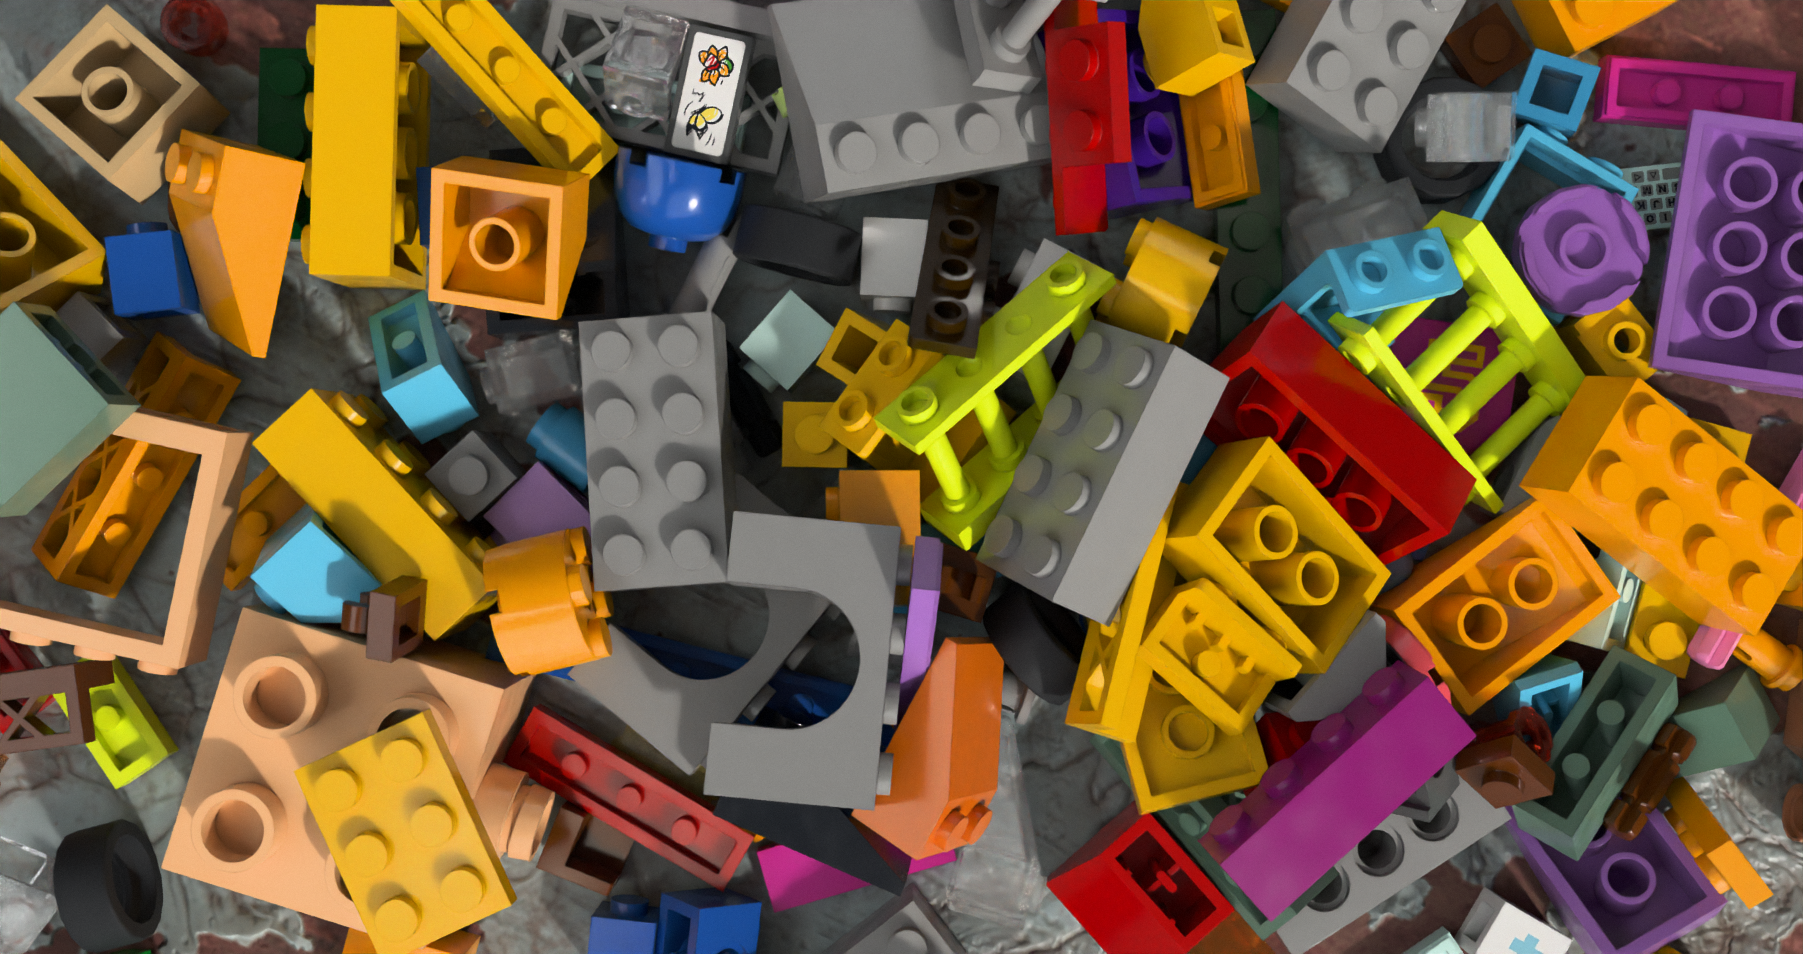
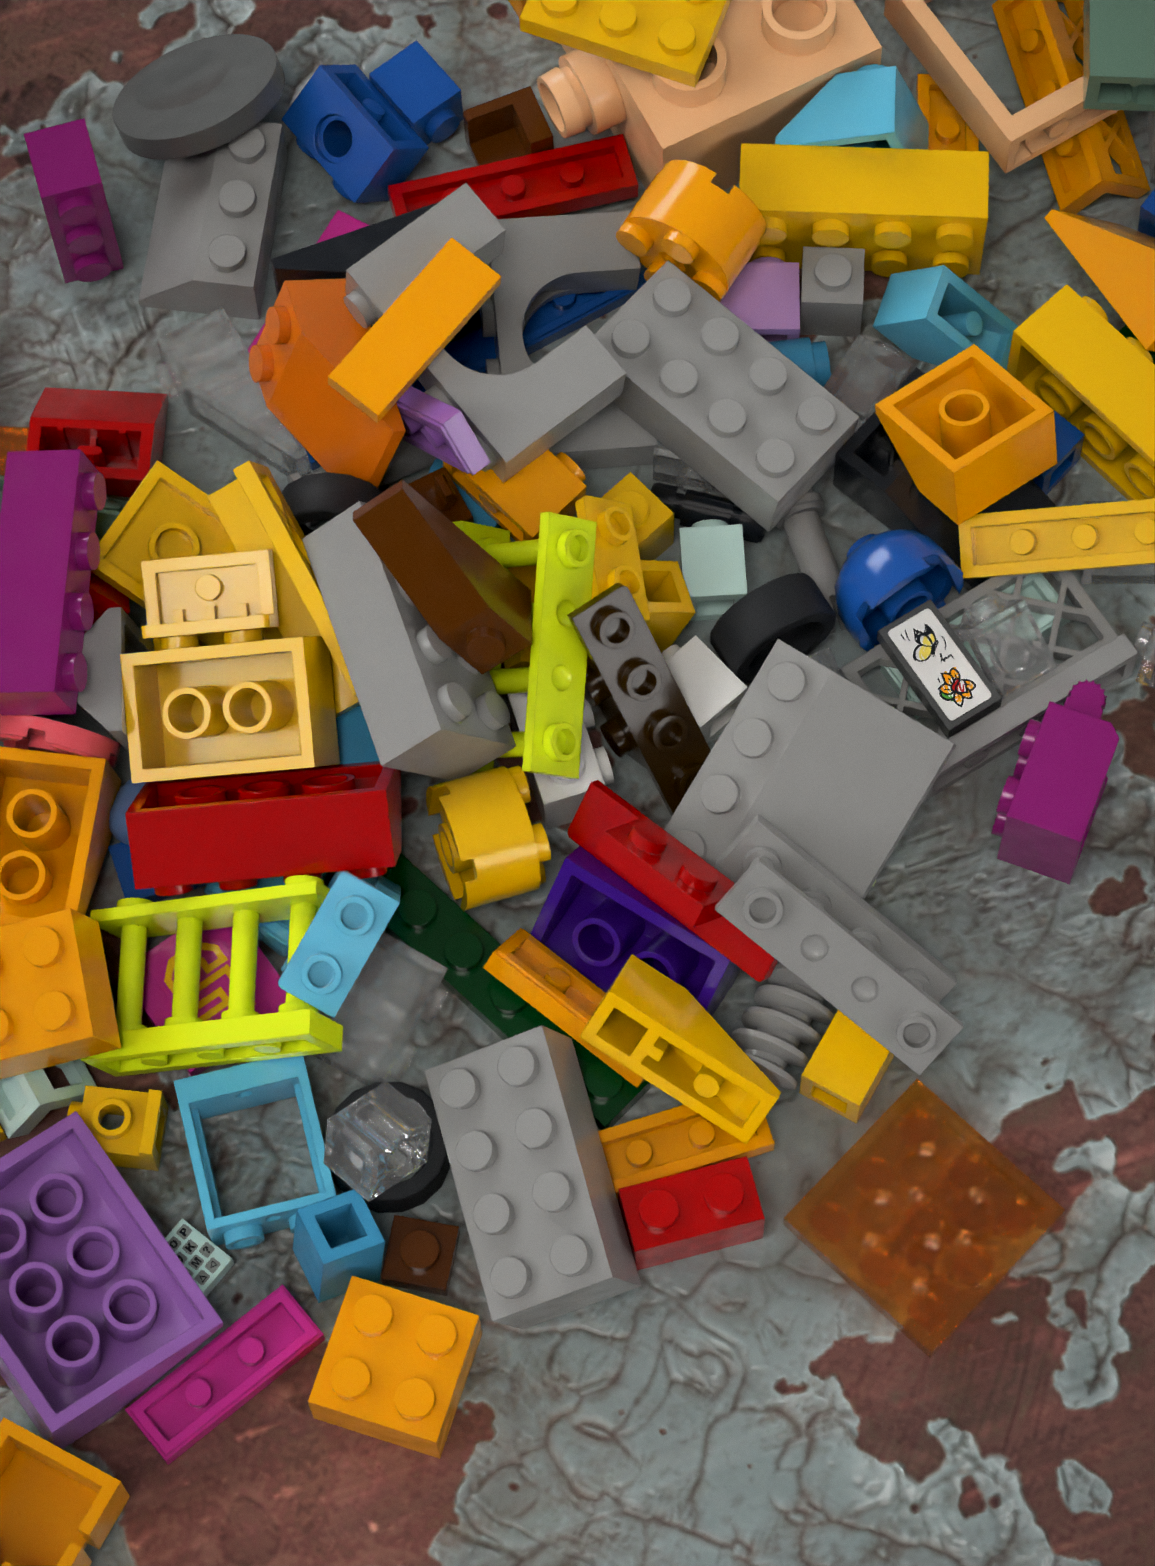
camera: 135 degrees right, 20 degrees down
reddish brown tile [341,575,428,663] -> none
medium lavender tile [1511,184,1650,317] -> none
none -> light orange tile [328,238,502,423]
none -> reddish brown slope [353,479,532,675]

